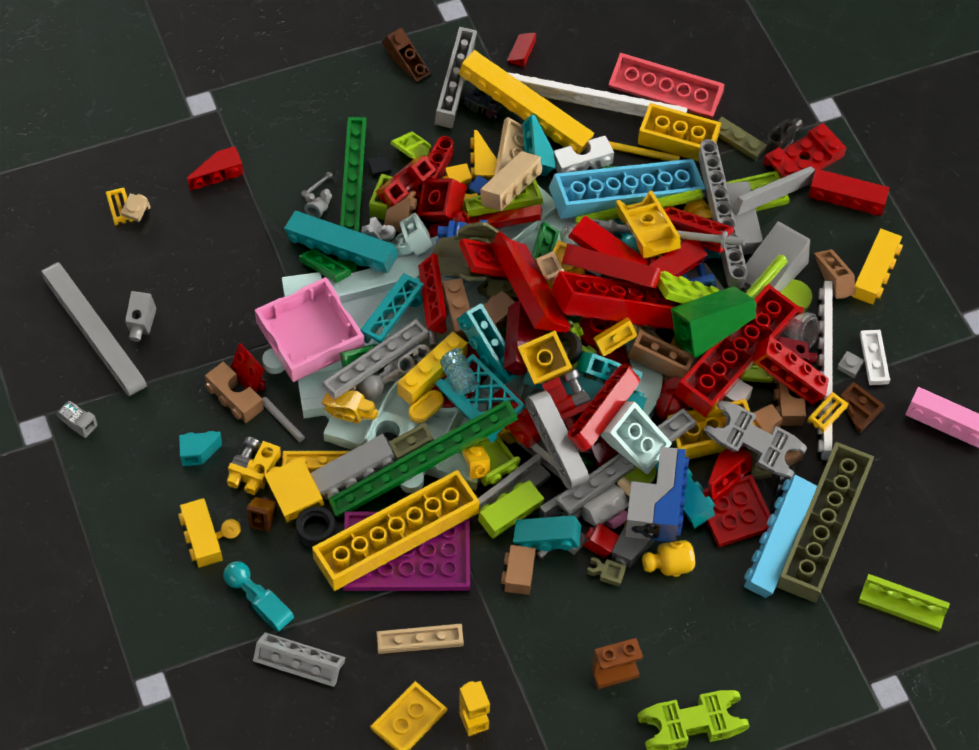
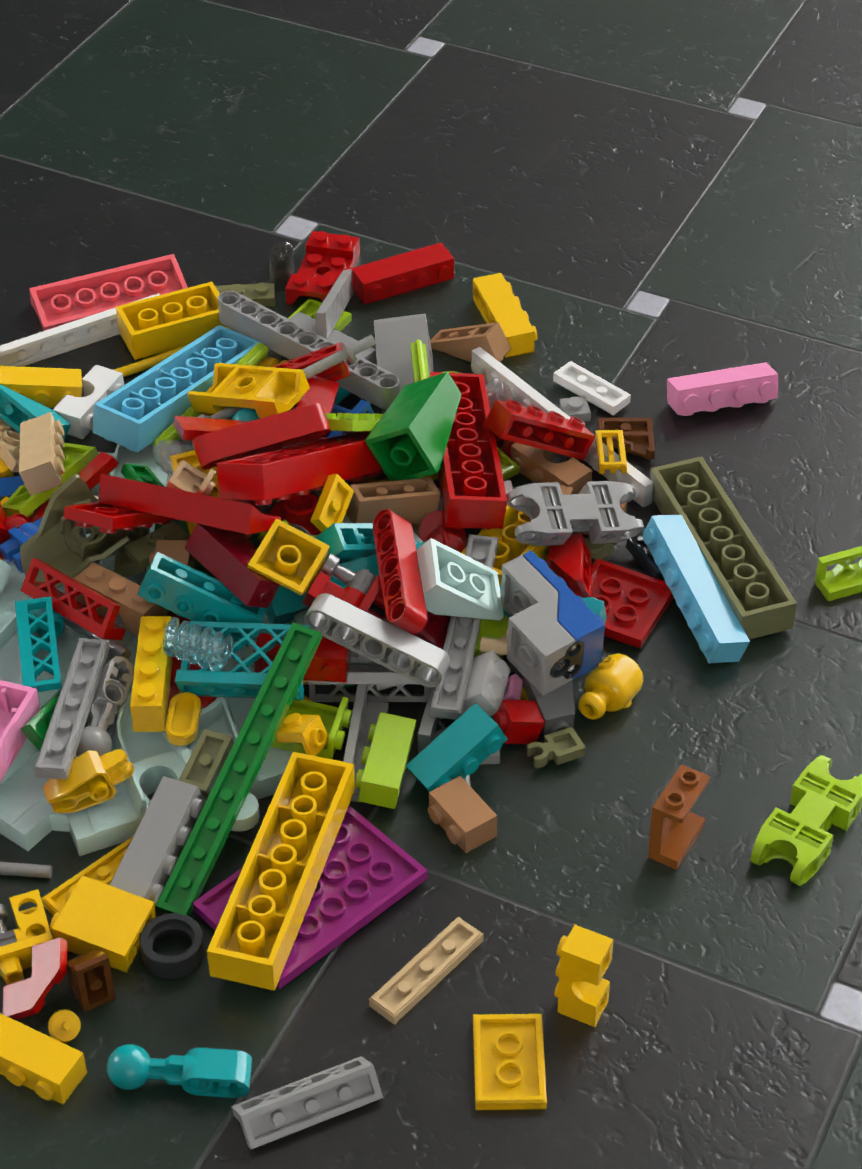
camera: 40 degrees left, 15 degrees down
none -> tile [3,937,67,1020]

